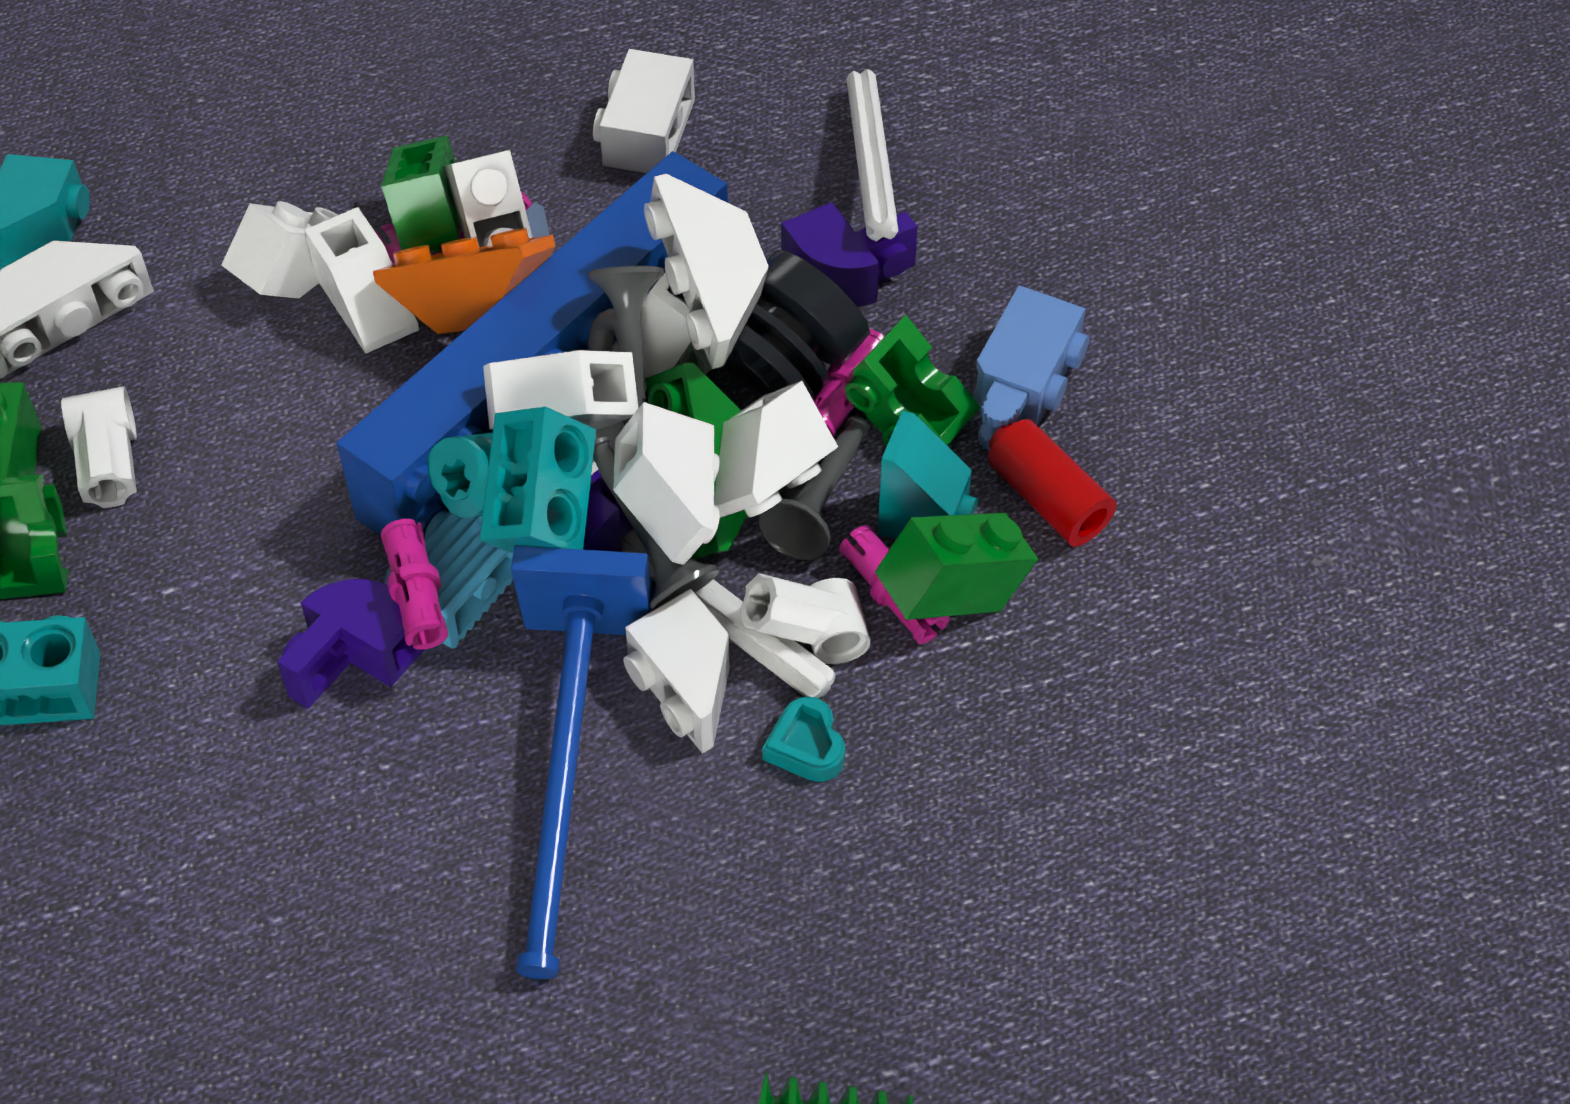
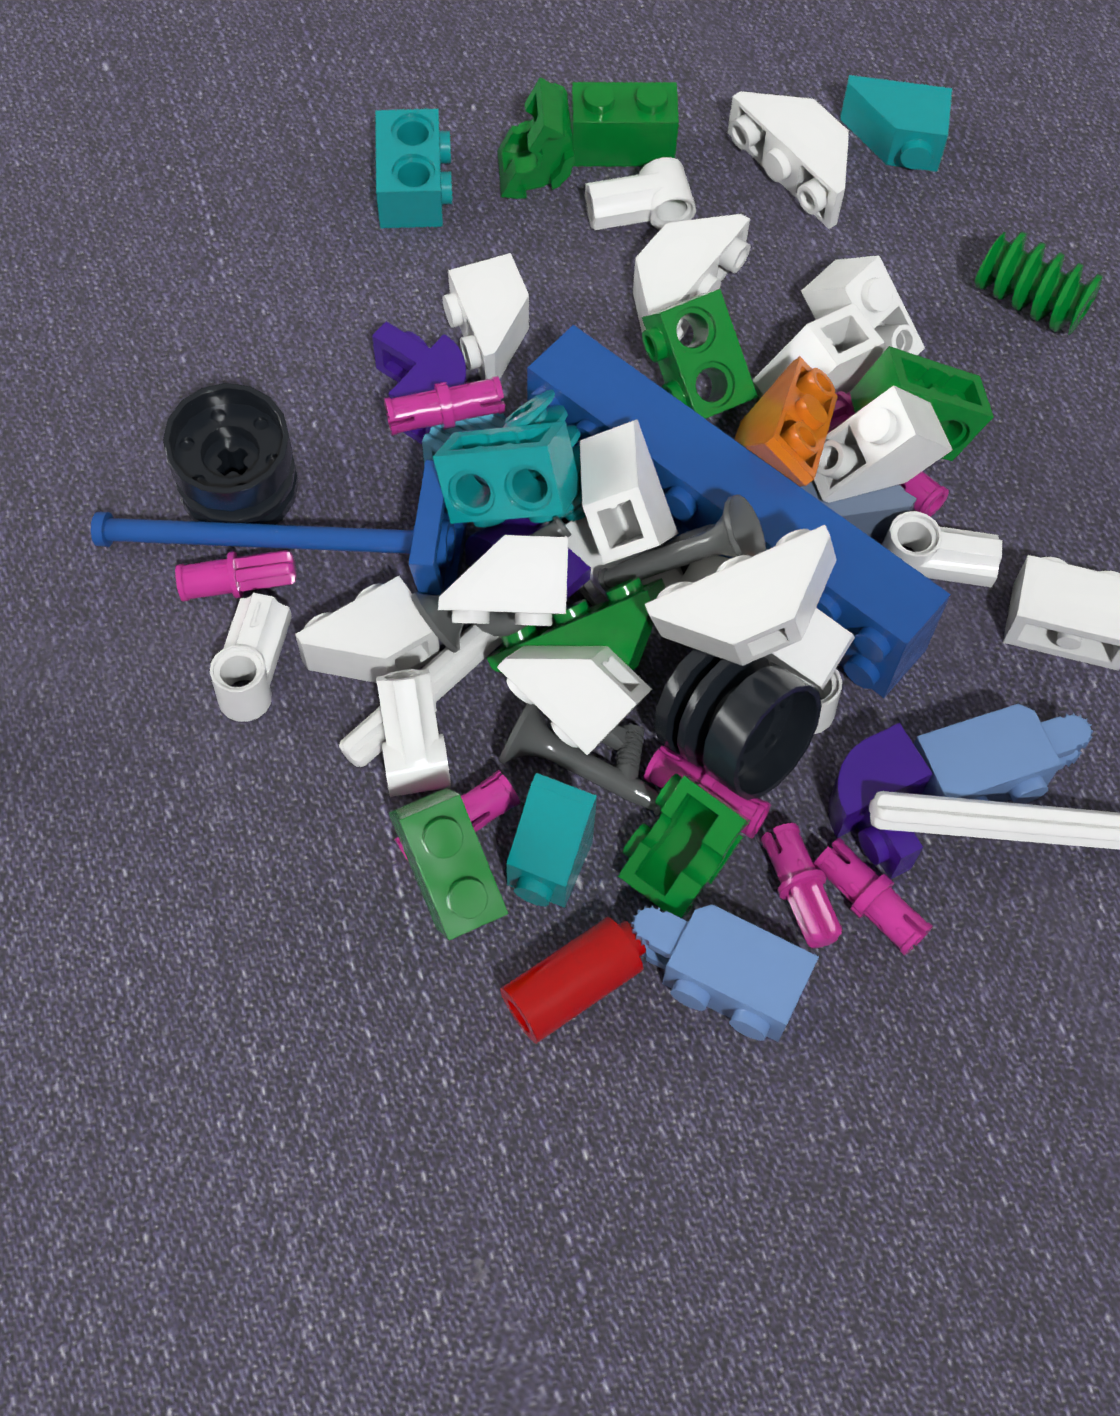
camera: 90 degrees right, 10 degrees up
teal tile [762,696,846,782] -> none
none -> black wheel [163,383,299,525]
none -> dark pink axle [175,550,297,602]
none -> white piece [210,593,292,722]
none -> white slope [442,253,529,380]
none -> white slope [633,214,750,353]
none -> green brick [641,289,758,419]
none -> dark pink axle [761,823,842,949]
none -> dark pink pin [814,838,933,956]
none -> white piece [882,511,1002,587]
none -> medium blue hinge [914,704,1093,804]
none -> green piece [975,231,1103,336]

